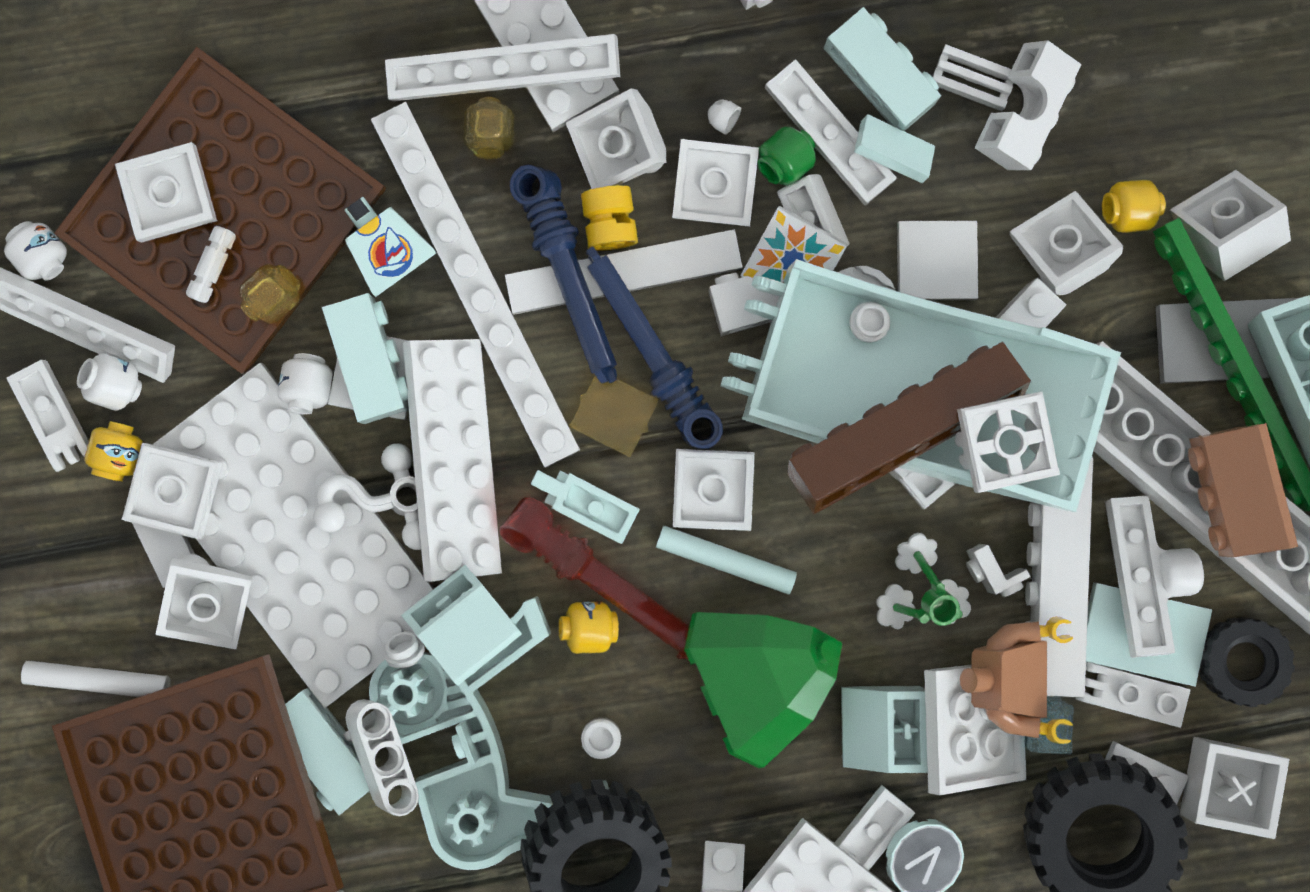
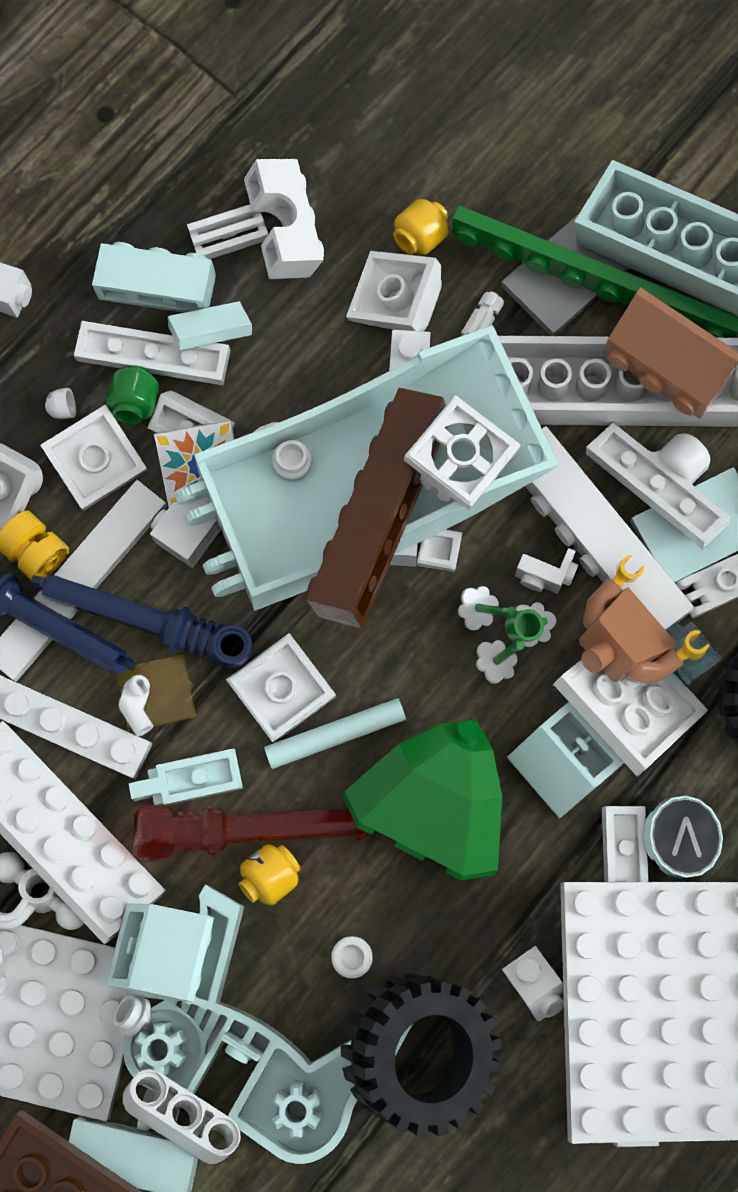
camera: 30 degrees left, 10 degrees down
white tile [897,221,978,301] -> none
white slope [1170,170,1291,281] -> none
none -> white arm [119,675,154,737]
none -> white axle [461,291,504,336]

